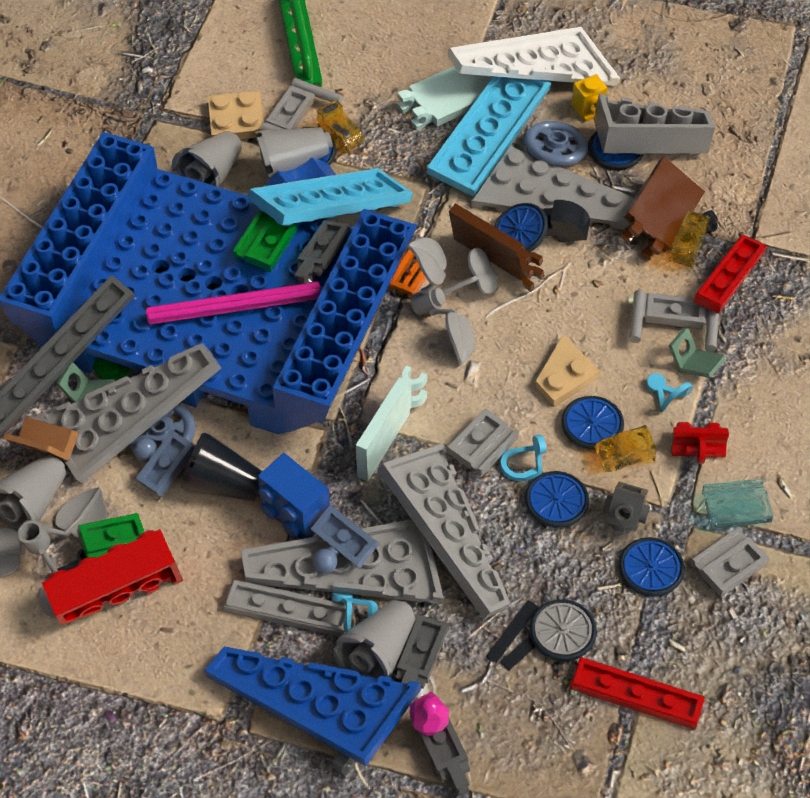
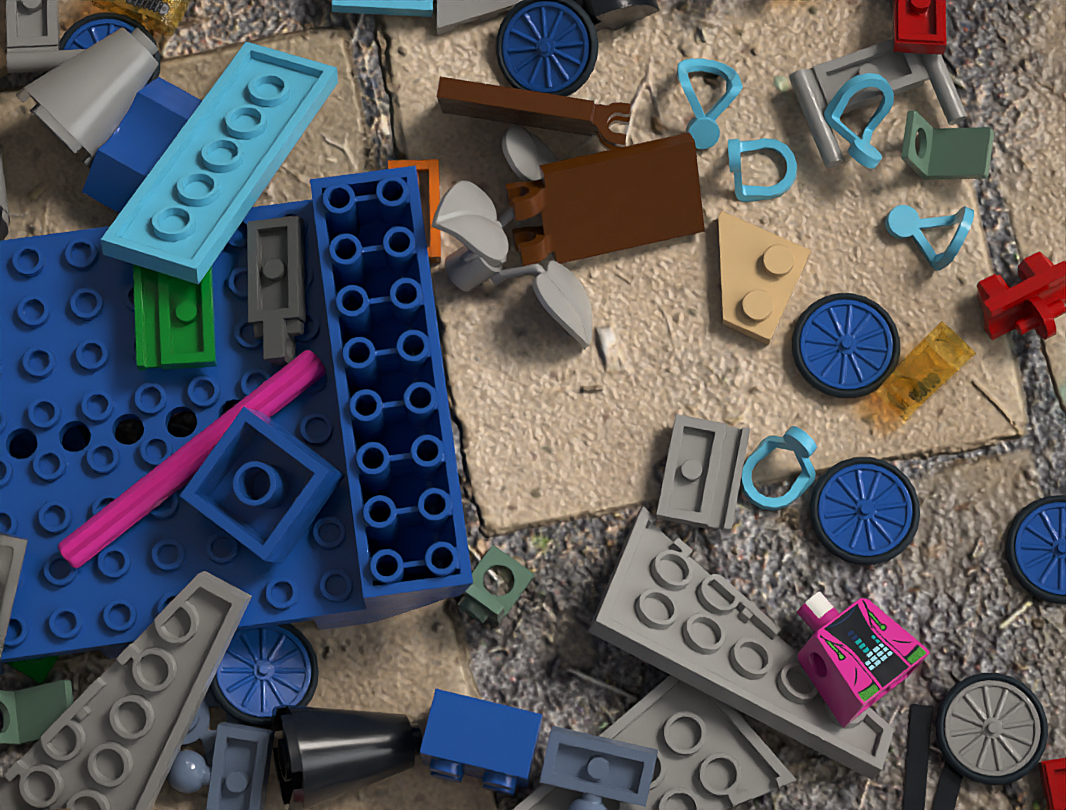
camera: 30 degrees left, 20 degrees up
light aqua tile [356,366,427,482] -> none
dark grey brick [603,481,650,533] -> none
none -> blue brick [180,407,346,563]
none -> blue wheel [209,624,319,727]
none -> sand green bracket [458,545,534,626]
none -> reddish brown tile [505,132,705,266]
none -> medium azure piece [676,58,743,149]
none -> medium azure piece [728,138,797,202]
none -> dark pink torso [796,592,930,728]
none -> medium azure piece [824,73,894,169]

